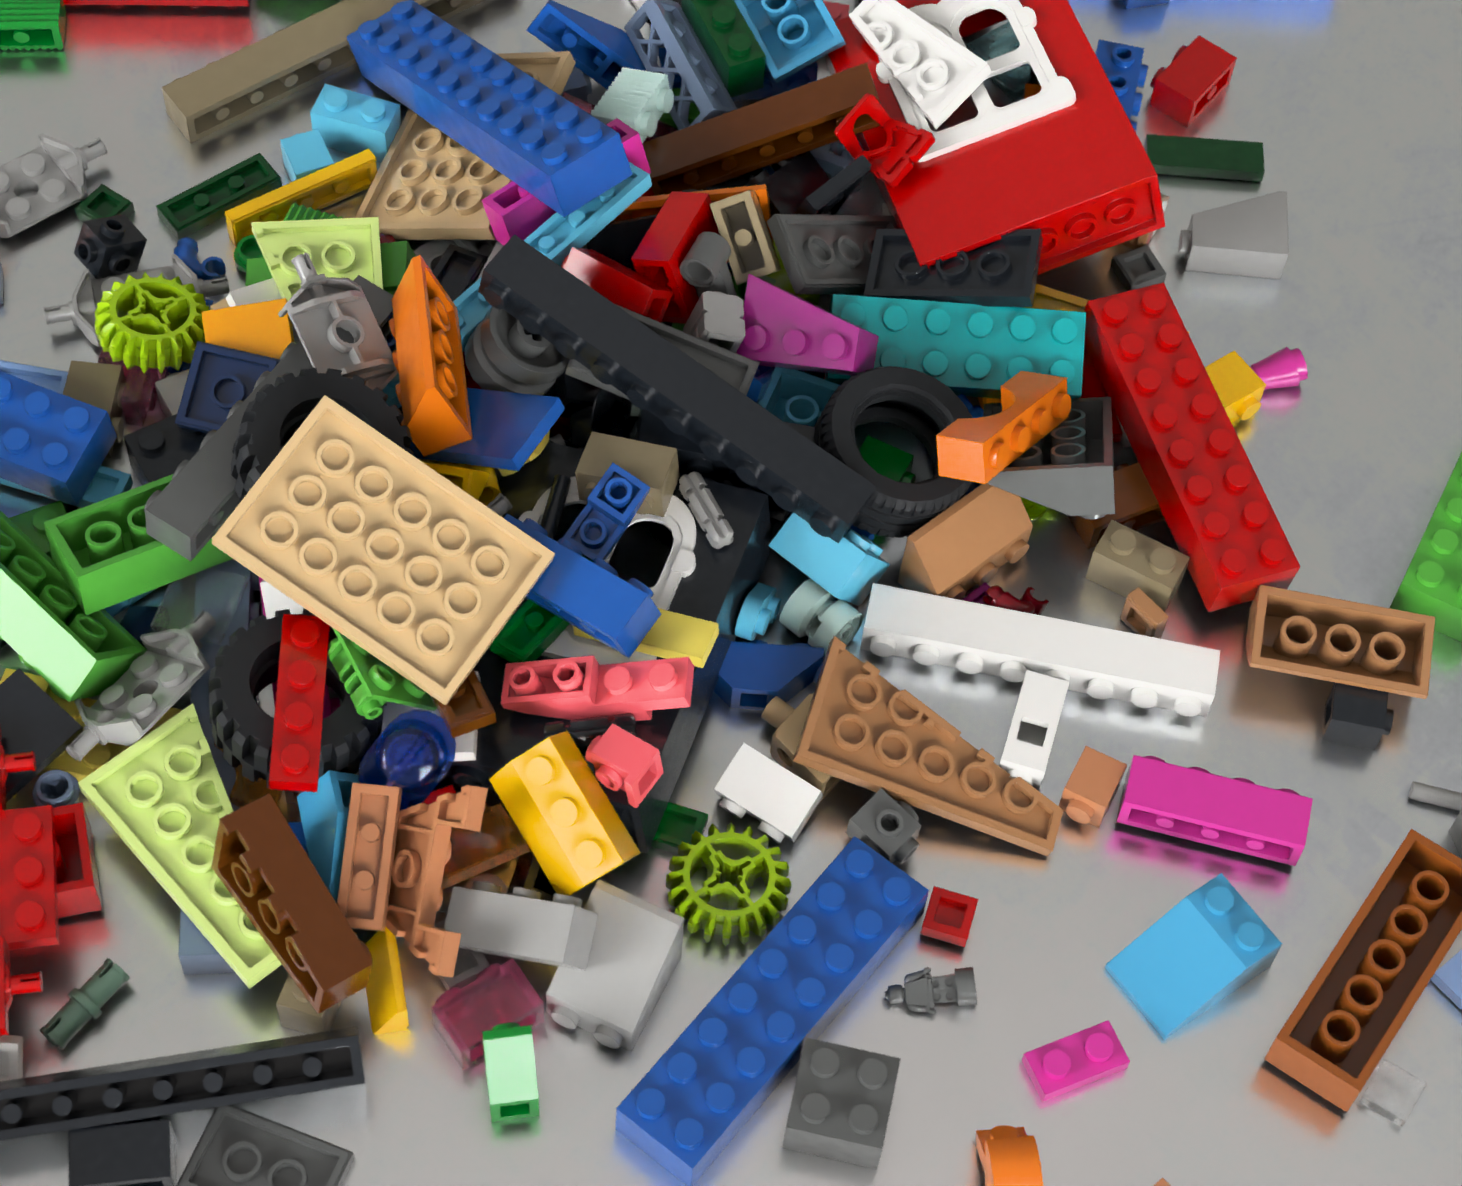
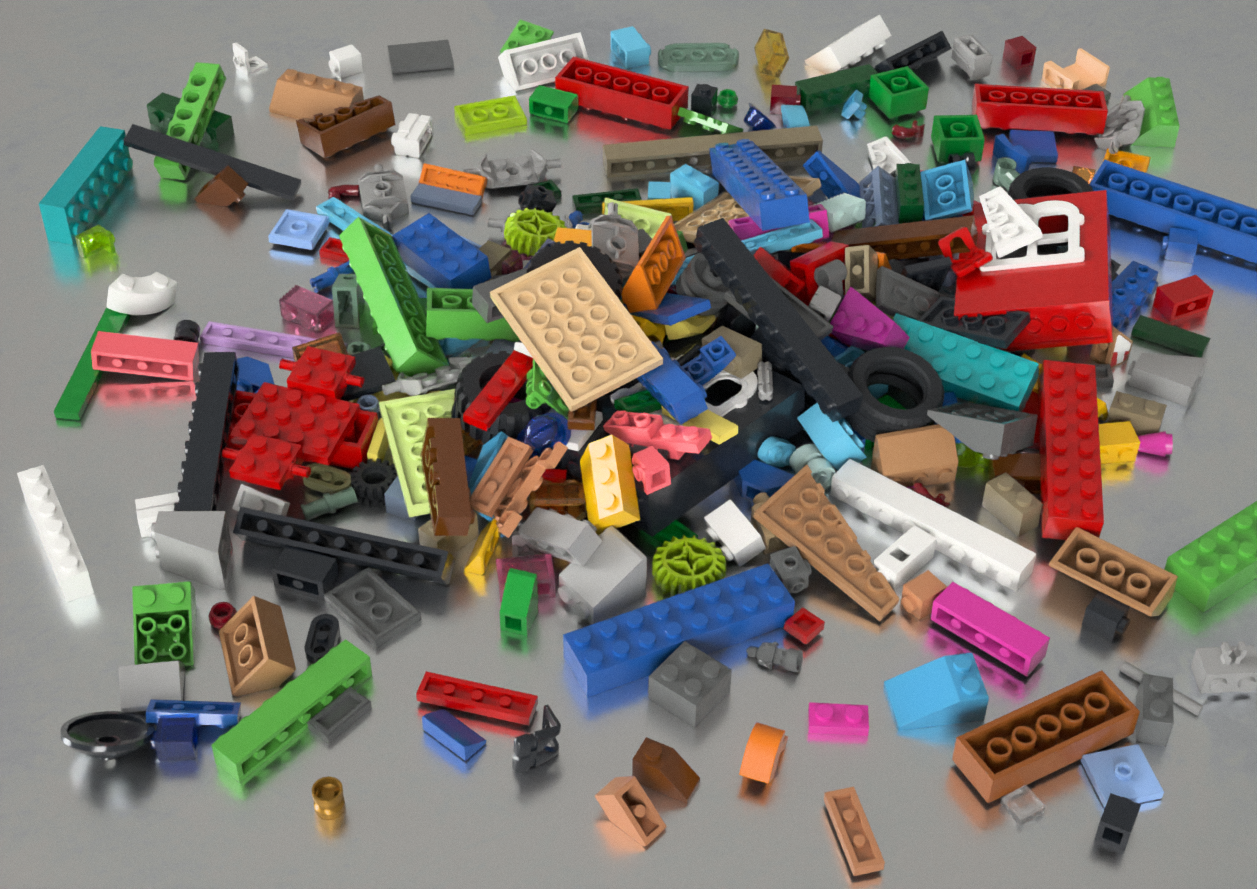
camera: 30 degrees right, 15 degrees down
orange arch [936,371,1071,484] -> none
medium nougat tile [1120,587,1169,639] -> none
none -> olive plate [303,463,351,495]
none -> black tyre [351,458,398,507]
none -> light yellow tile [367,418,389,463]
none -> dark tan brick [1106,391,1167,436]

